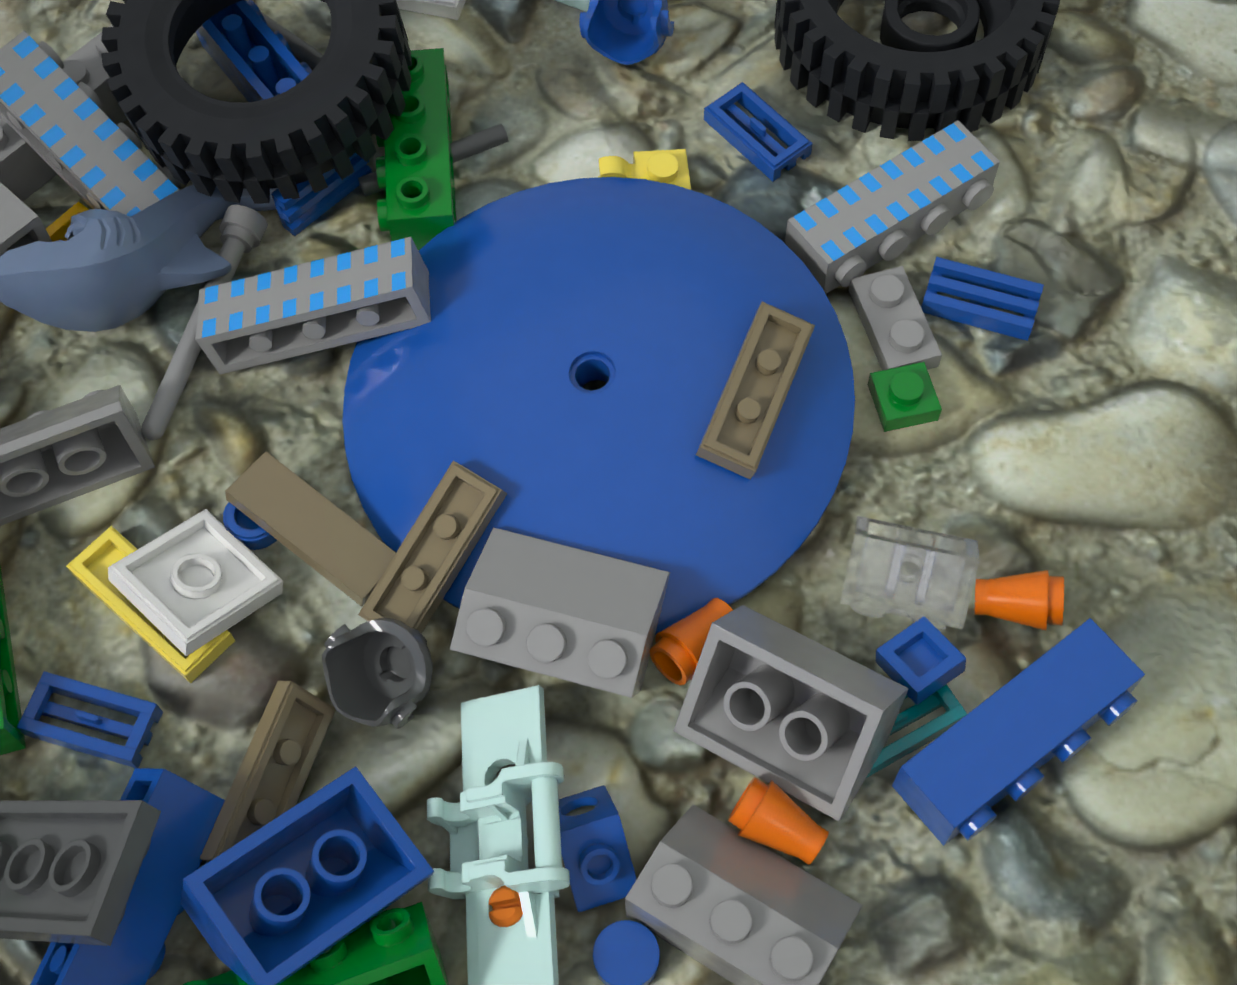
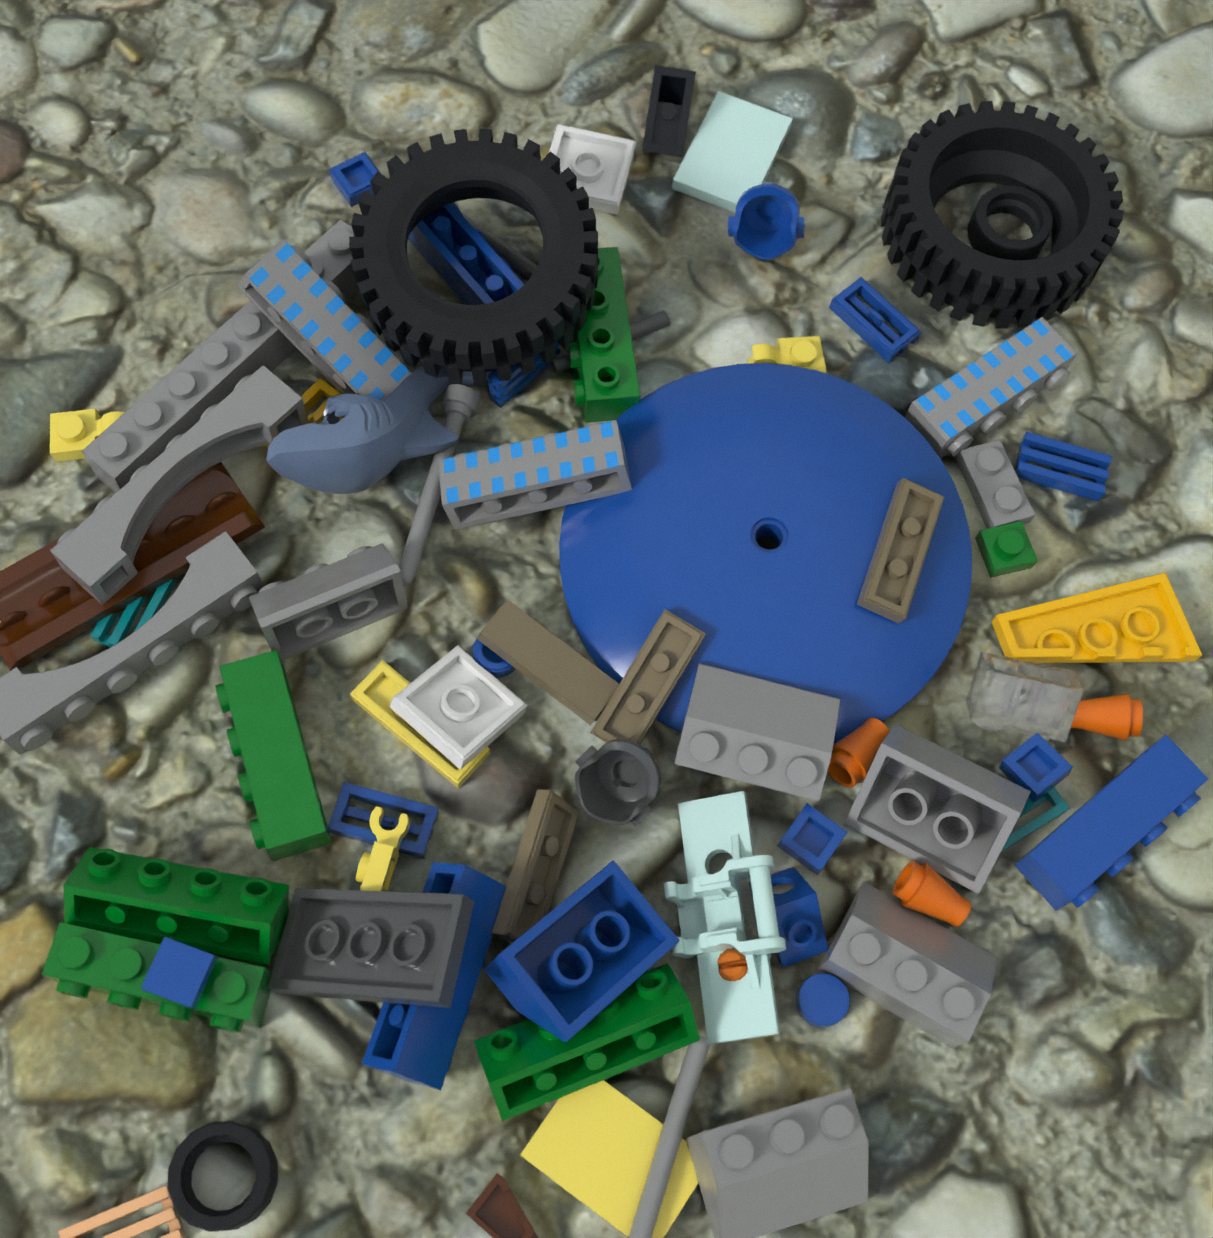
camera: 10 degrees left, 5 degrees up
none -> light yellow plate [356,807,410,891]
none -> blue plate [777,803,848,875]
none -> yellow wing [991,572,1202,664]

